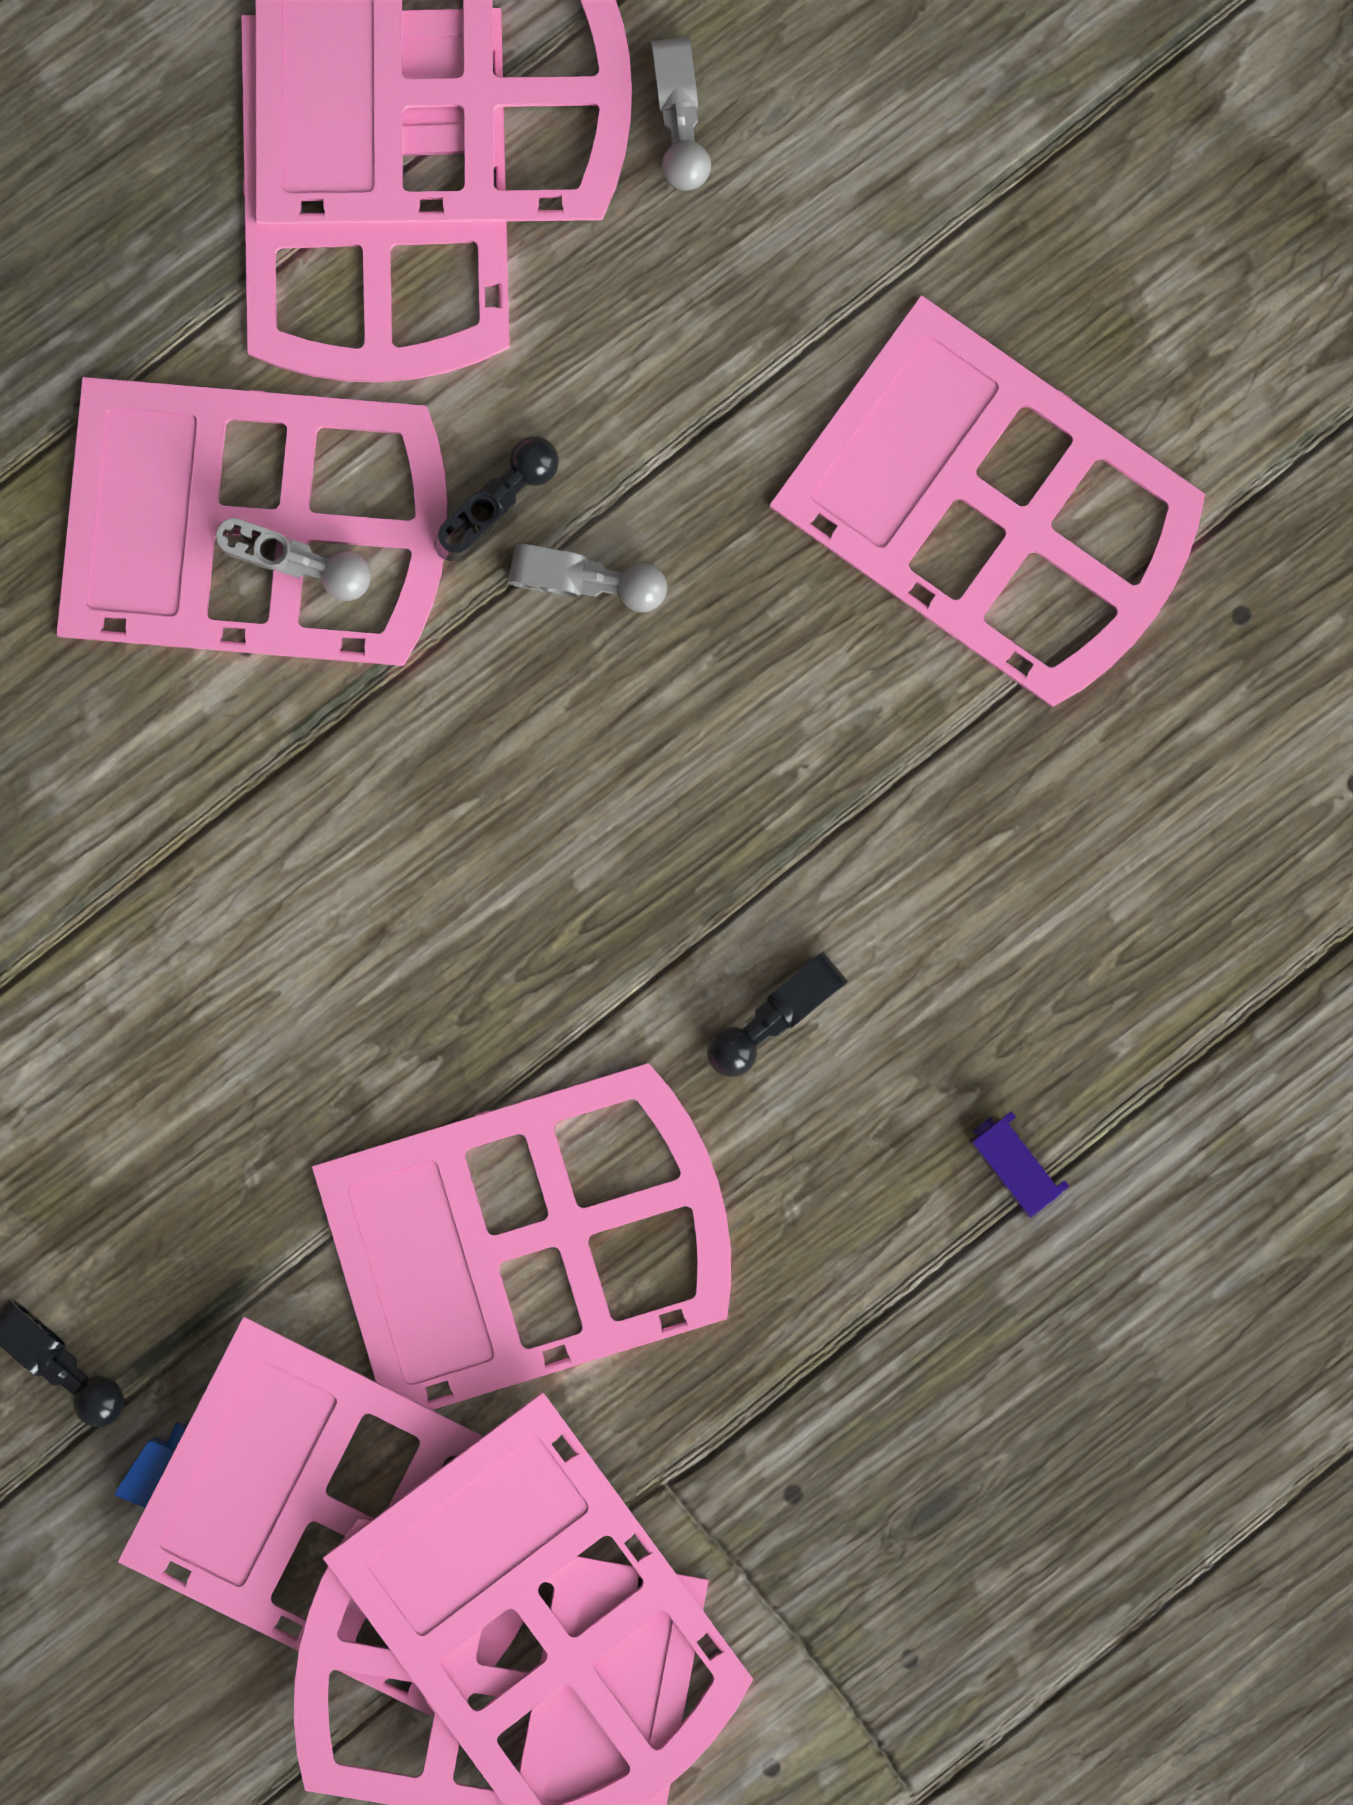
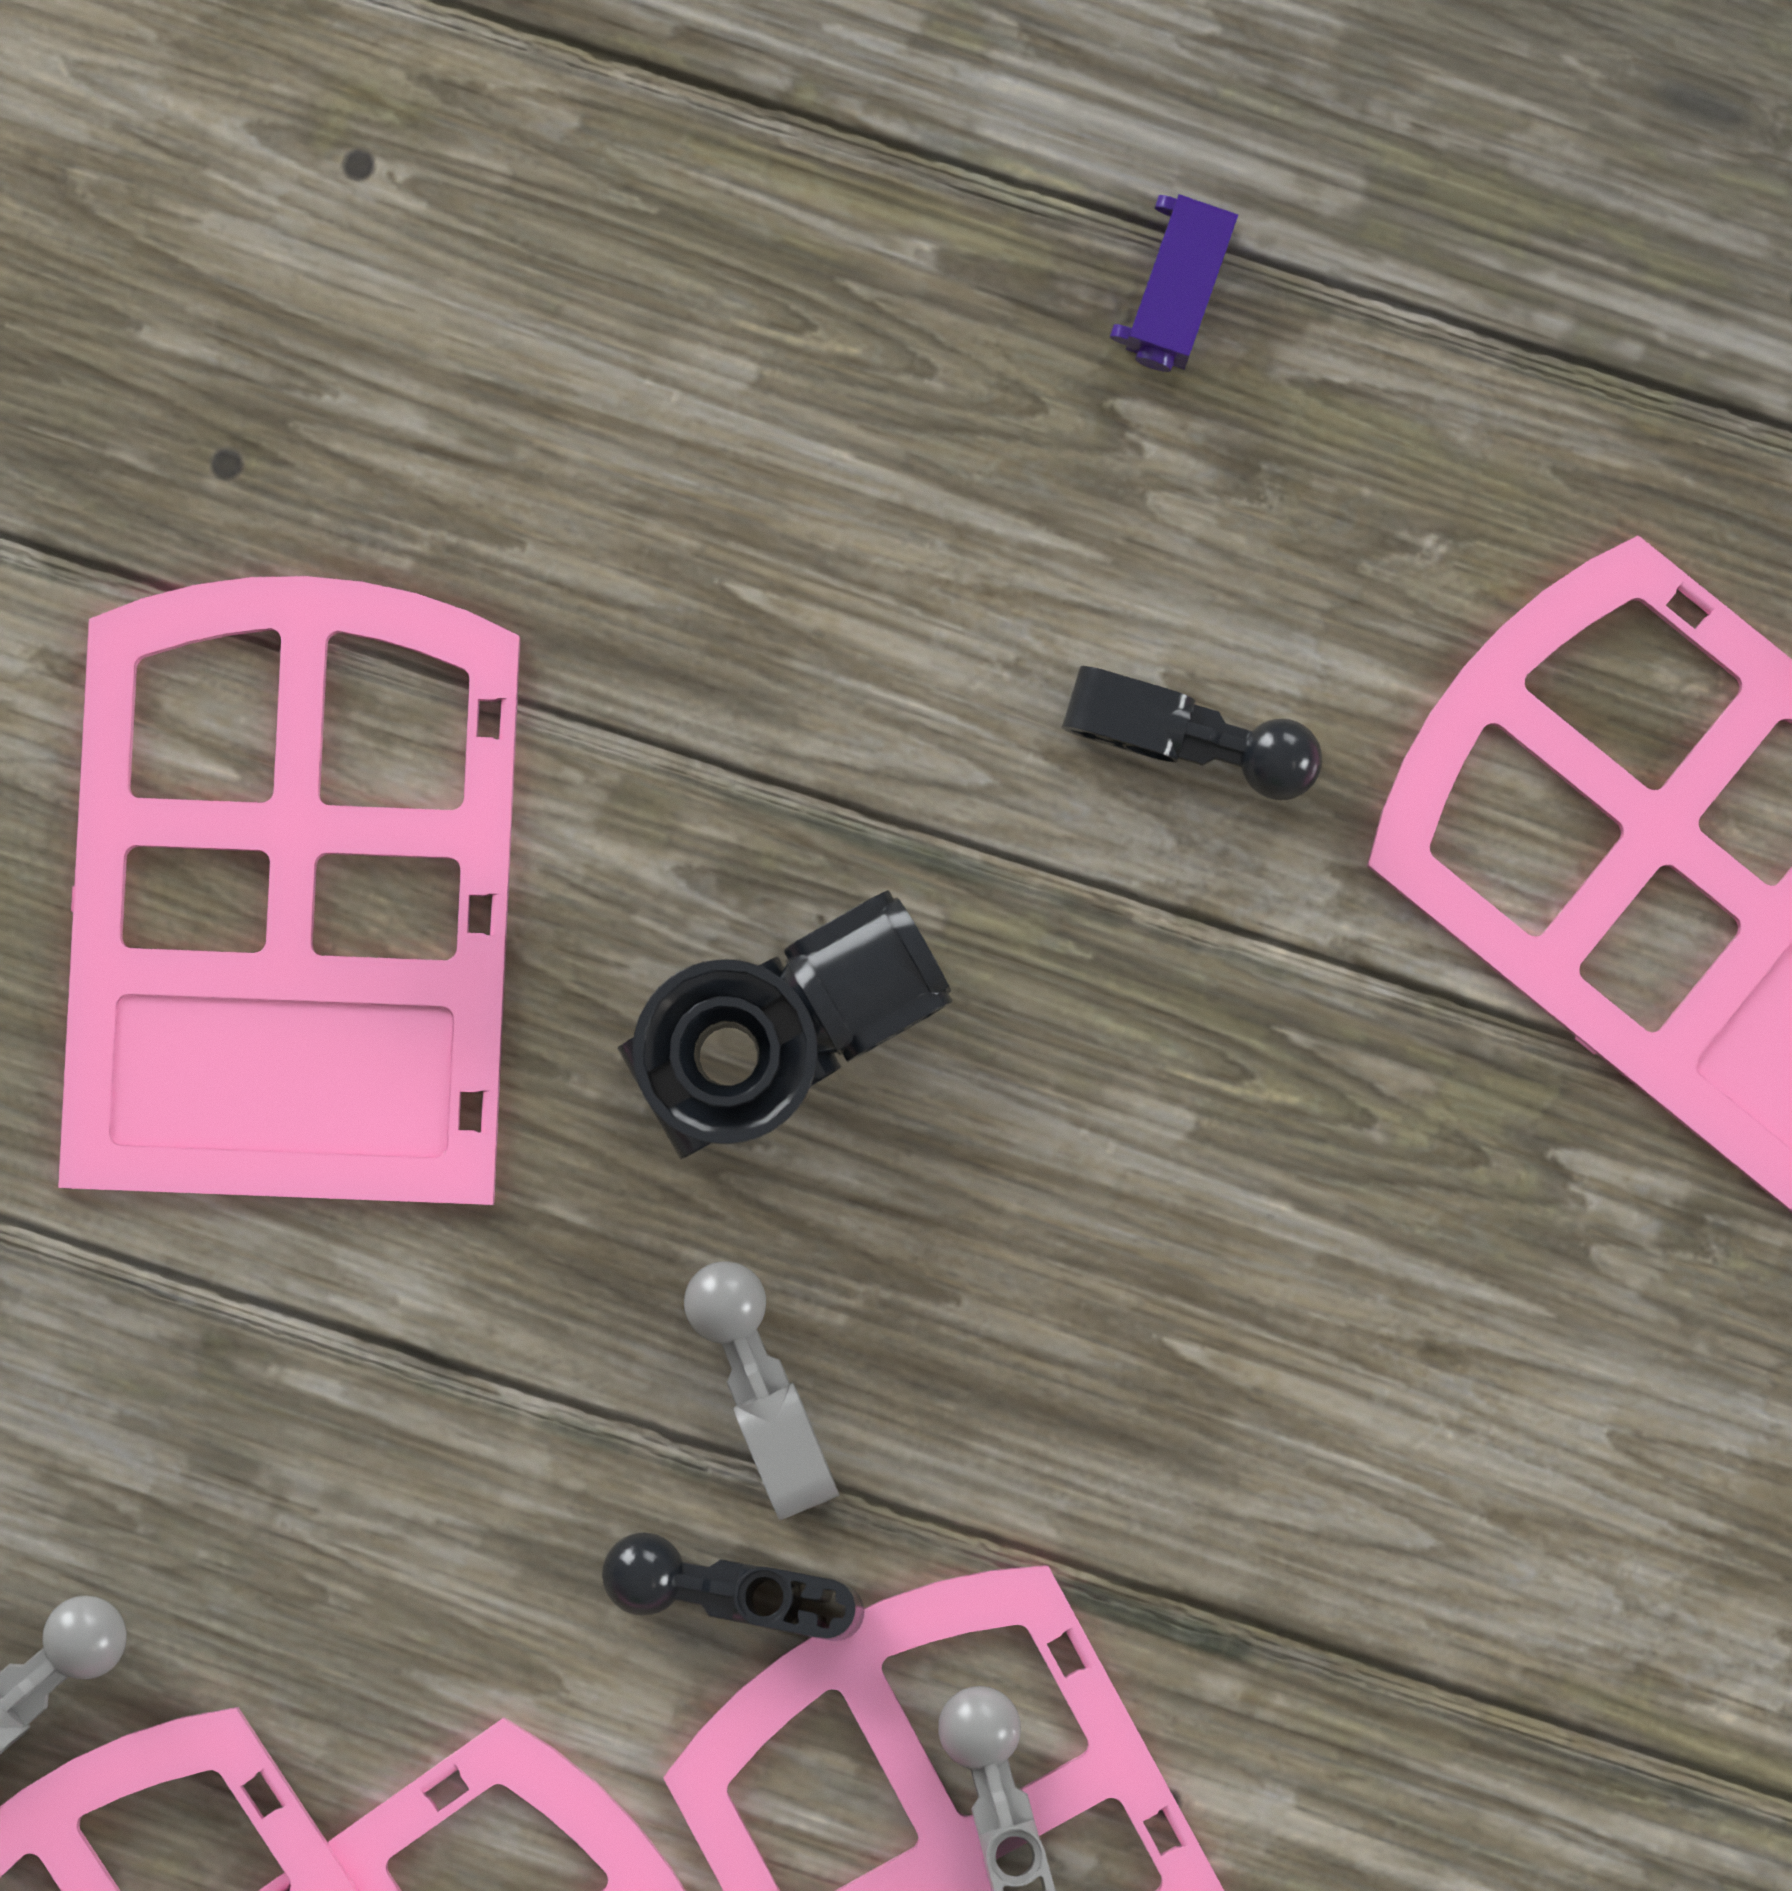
camera: 130 degrees left, 0 degrees up
none -> black piece [617,890,953,1159]

